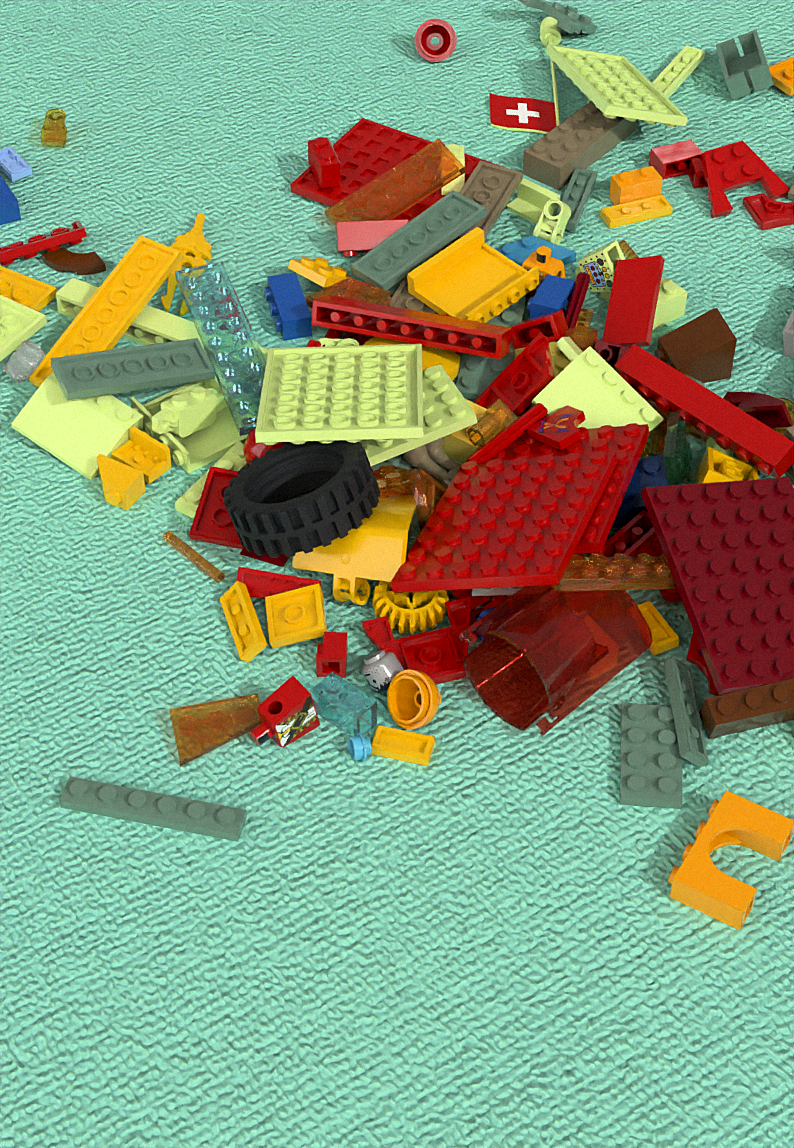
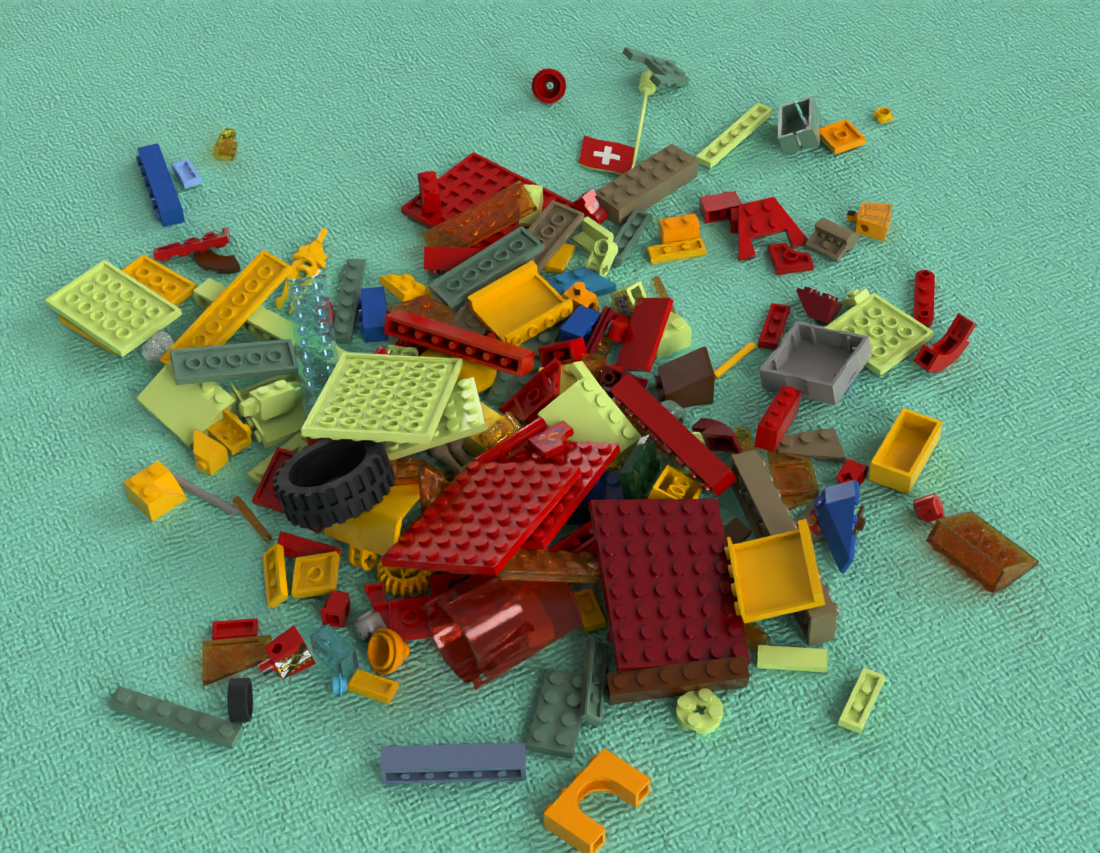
camera: 10 degrees right, 0 degrees up
yellowish green plate [546,44,688,128] -> none
none -> yellow slope [123,460,187,522]
none -> light grey bar [172,473,238,515]
none -> red tile [212,618,259,644]
none -> black tyre [227,678,253,723]
none -> sand green plate [331,259,367,344]
none -> sand blue brick [380,741,526,784]
none -> yellow tile [544,243,575,274]
none -> red leg [572,188,608,225]
none -> red leg [607,312,632,342]
none -> yellow bar [714,341,756,380]
none -> red tile [758,303,791,350]

